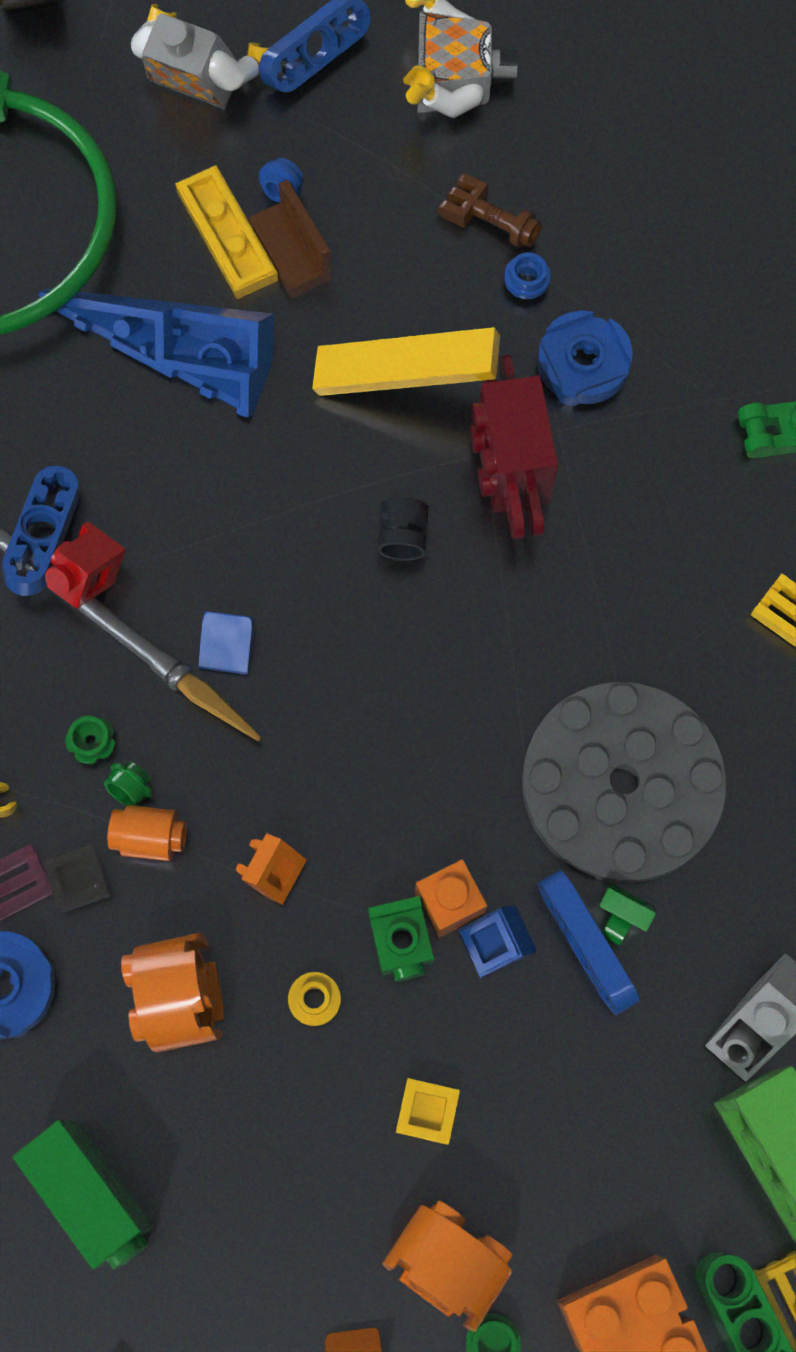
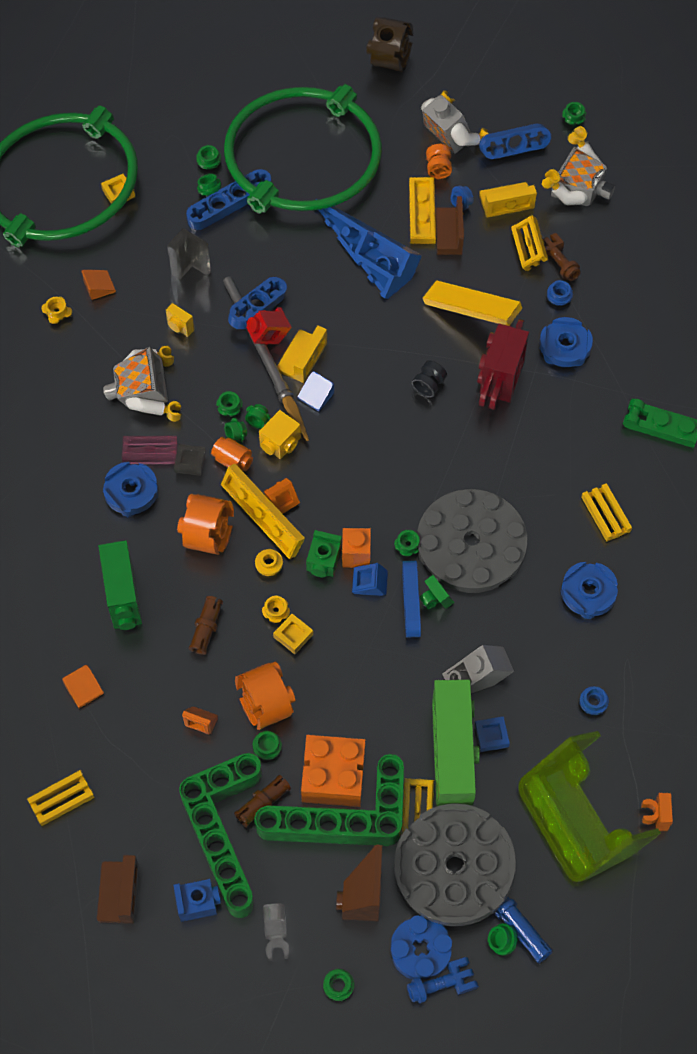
camera: 30 degrees right, 10 degrees down
none -> reddish brown pin [188,596,223,655]
none -> yellow tile [221,464,305,559]
none -> green plate [245,404,271,428]
none -> yellow brick [259,410,301,459]
none -> yellow plate [262,596,290,623]
none -> yellow panel [277,325,327,383]
none -> green plate [394,530,420,556]
none -> orange wheel [426,144,452,179]
none -> yellow panel [479,182,537,218]
none -> yellow tile [511,215,548,271]

